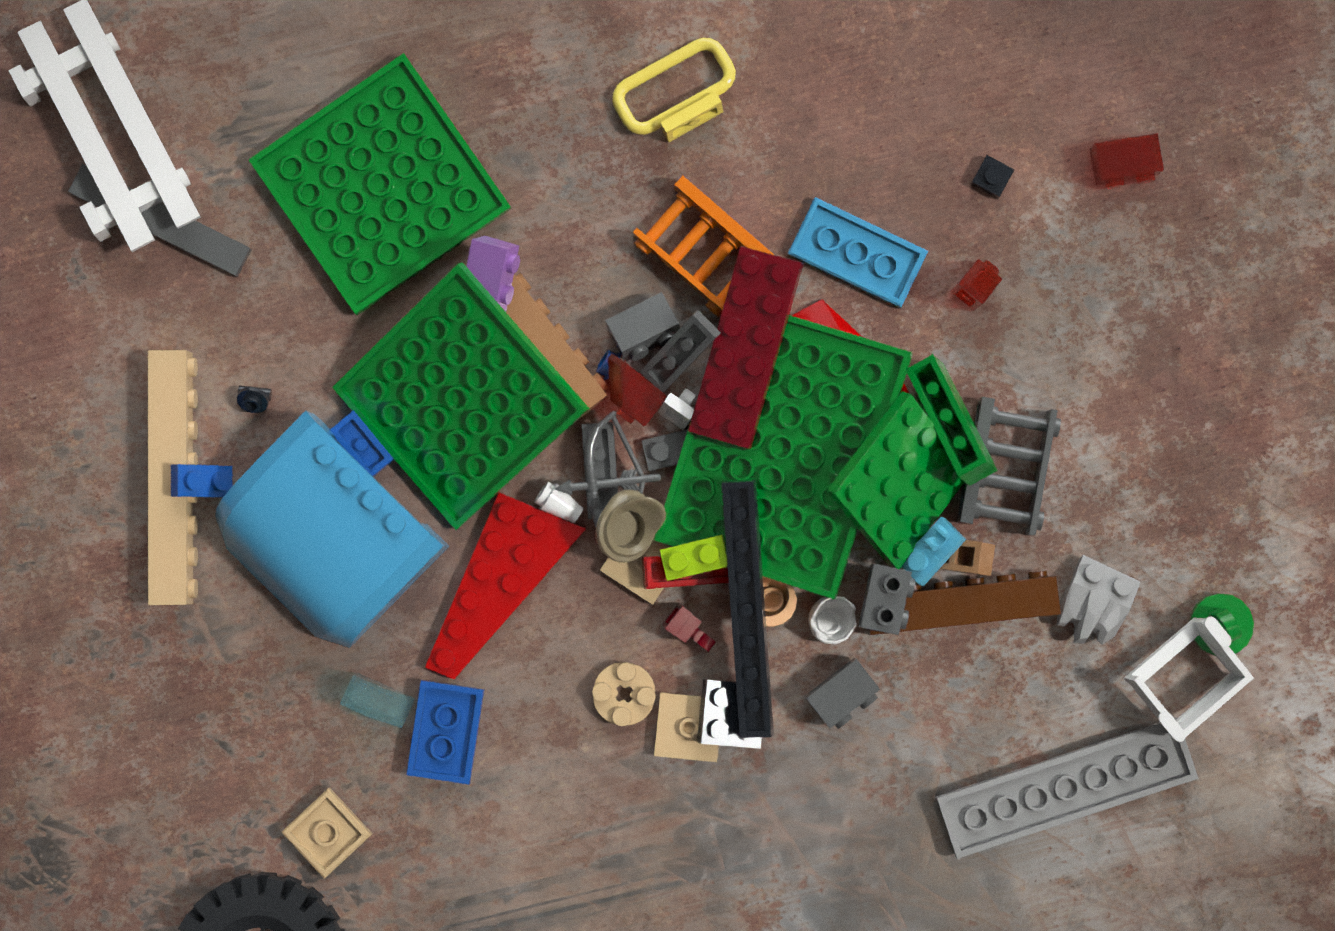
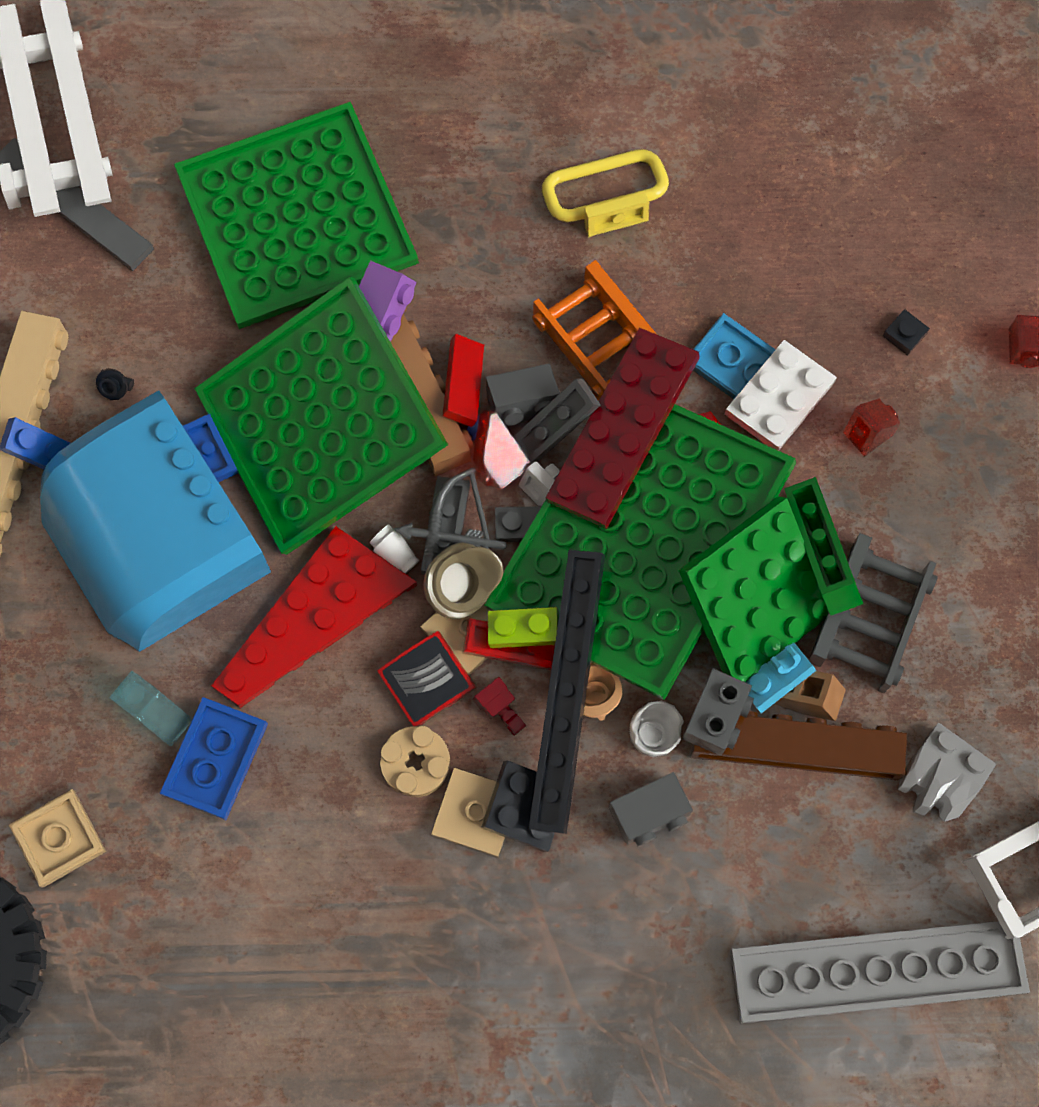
camera: 10 degrees right, 15 degrees down
none -> slope [377,631,477,727]
none -> red tile [442,333,484,427]
none -> white plate [725,340,837,451]

